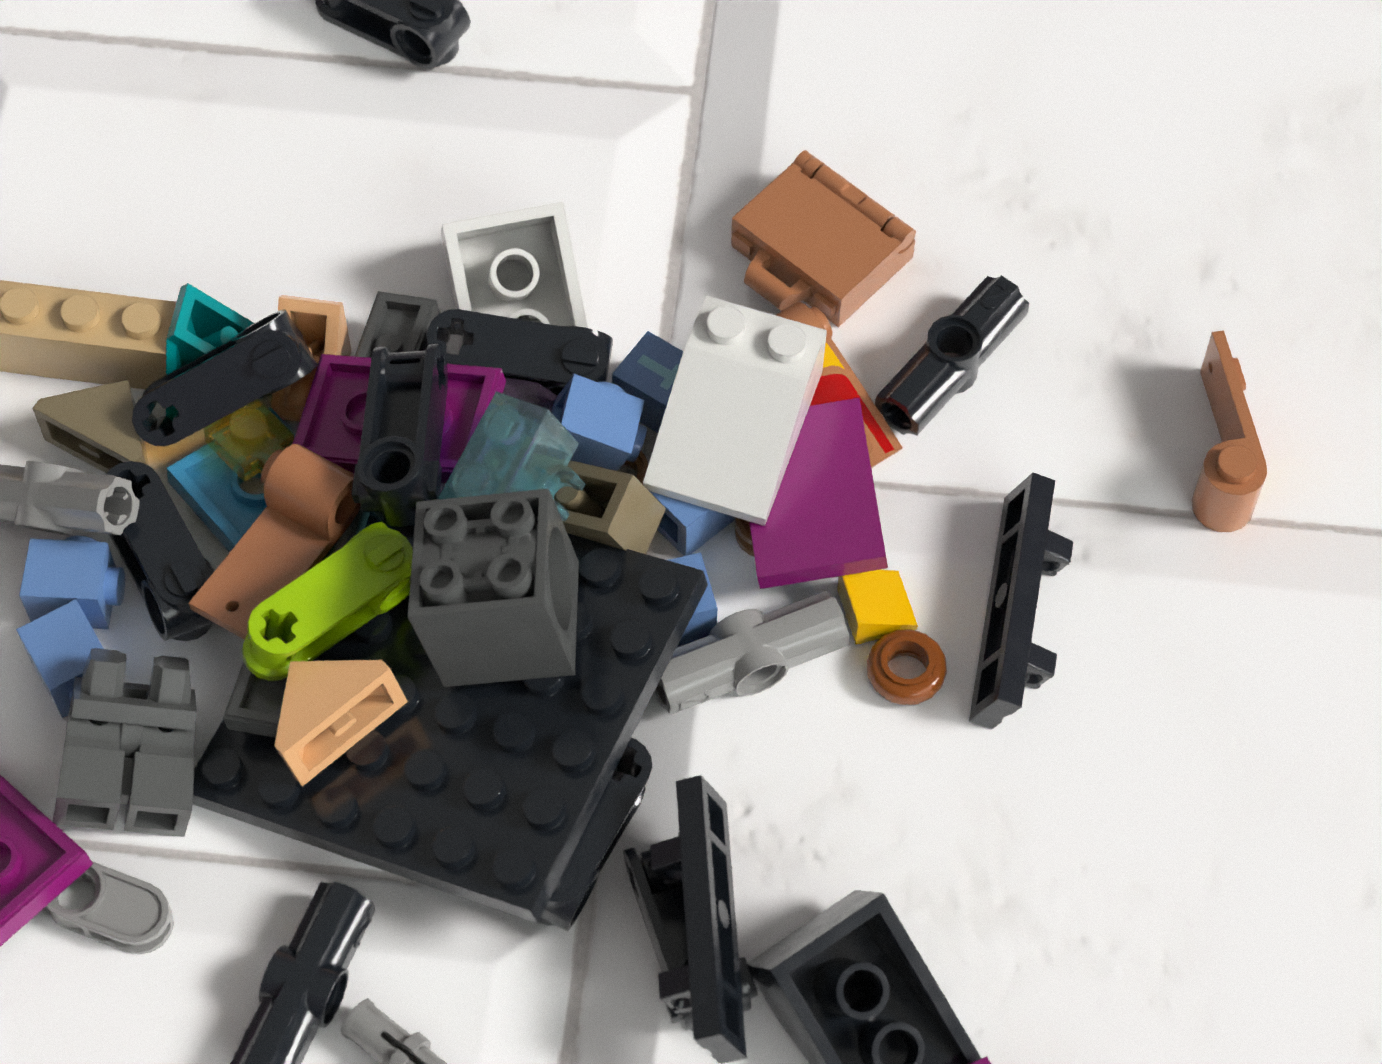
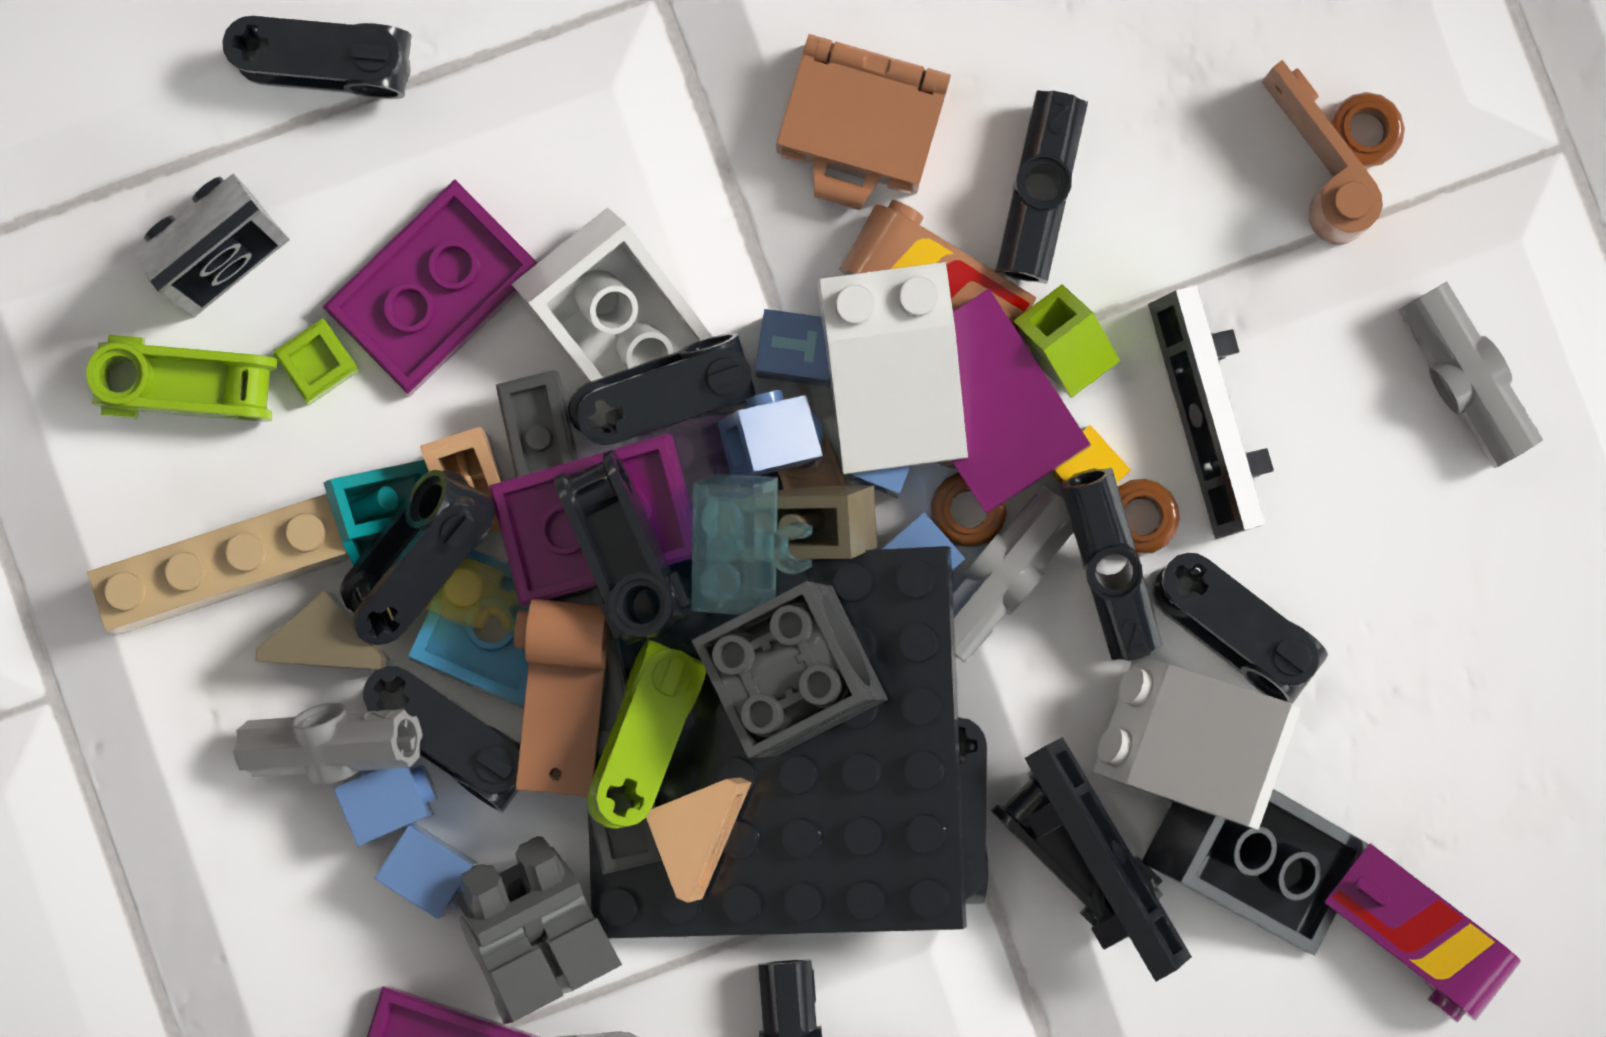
camera: 30 degrees left, 25 degrees up
none -> lime piece [86,334,278,422]
none -> slope [136,173,290,317]
none -> lime tile [272,318,361,405]
none -> magenta tile [322,179,537,396]
none -> dark orange piece [931,472,1007,547]
none -> lime brick [1013,284,1120,398]
none -> black piece [1060,468,1163,661]
none -> white slope [1092,657,1302,830]
none -> black piece [1152,552,1328,704]
none -> dark orange piece [1330,92,1405,168]
none -> light grey piece [1398,281,1543,468]

